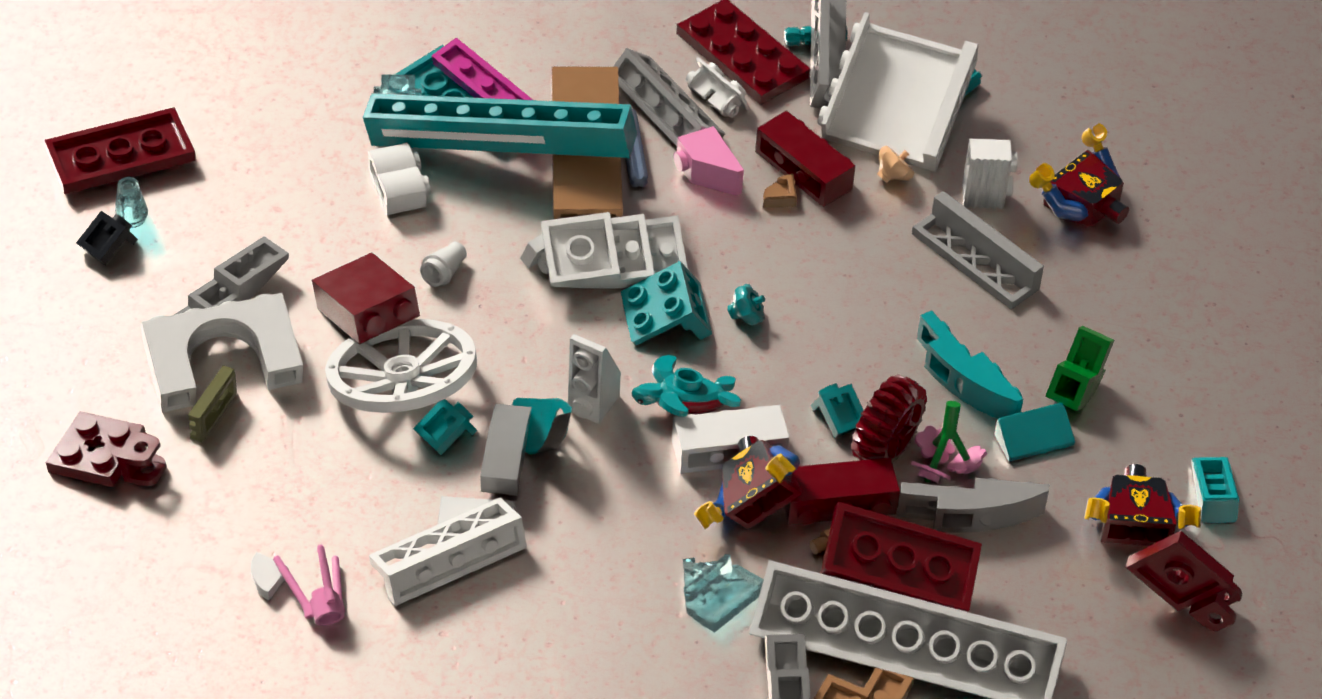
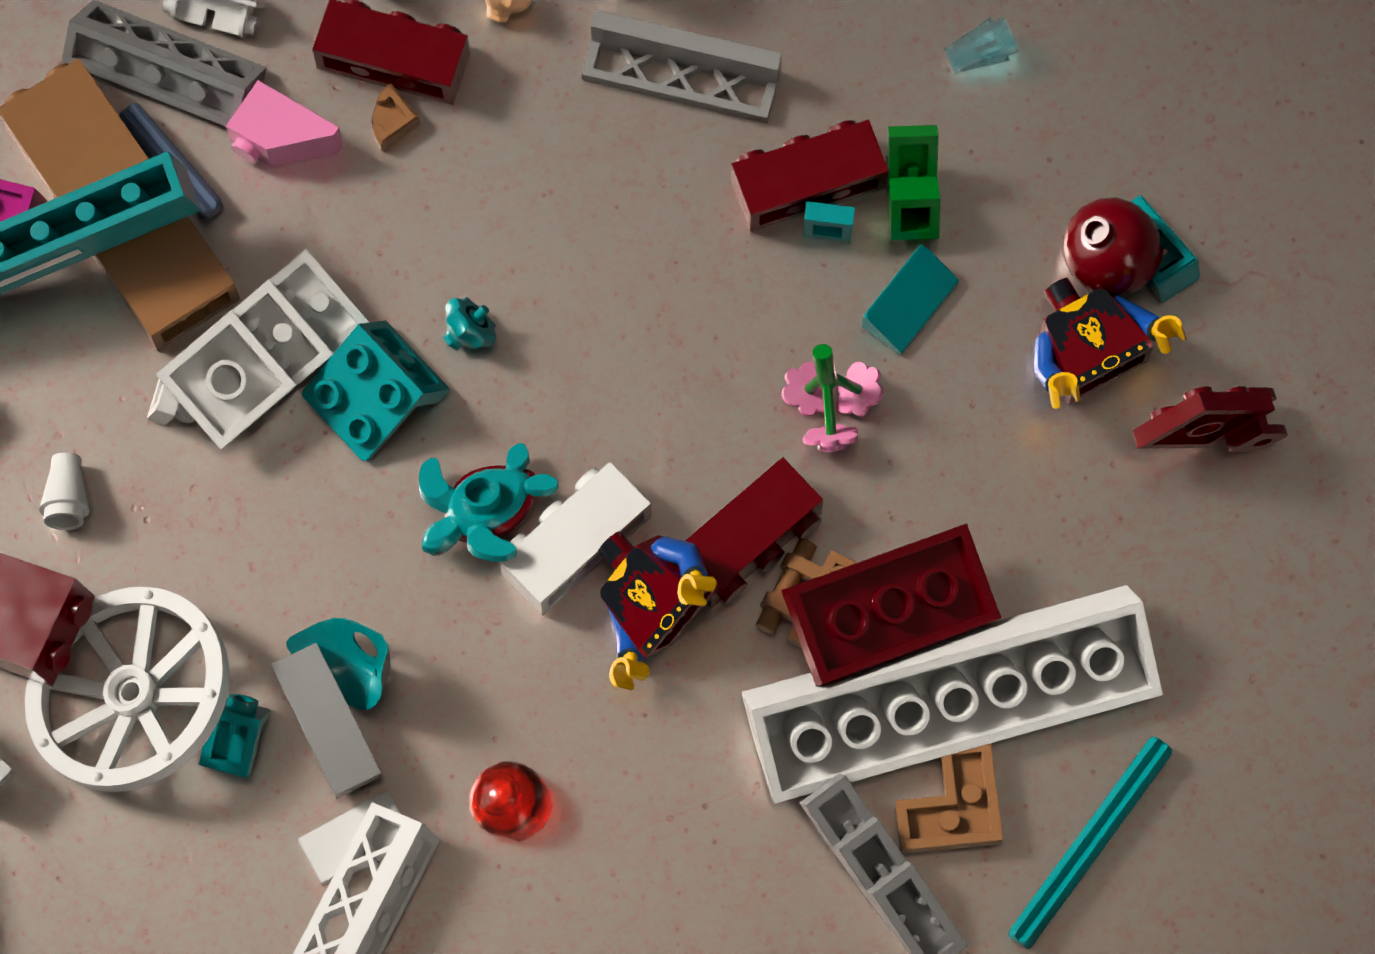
camera: 30 degrees left, 25 degrees up
white slope [568,334,621,424] -> none
clear light blue slope [683,554,764,633] -> none
teal bracket [810,383,864,438] -> none
dark red gear [851,374,927,463] -> none
light grey slope [897,478,1049,533] -> none
teal slope [917,310,1023,419] -> none
none -> clear red hair [470,761,552,841]
none -> dark red brick [731,119,889,232]
none -> teal tile [803,202,855,243]
none -> clear light blue cone [944,17,1019,75]
none -> dark red cylinder [1062,197,1163,296]

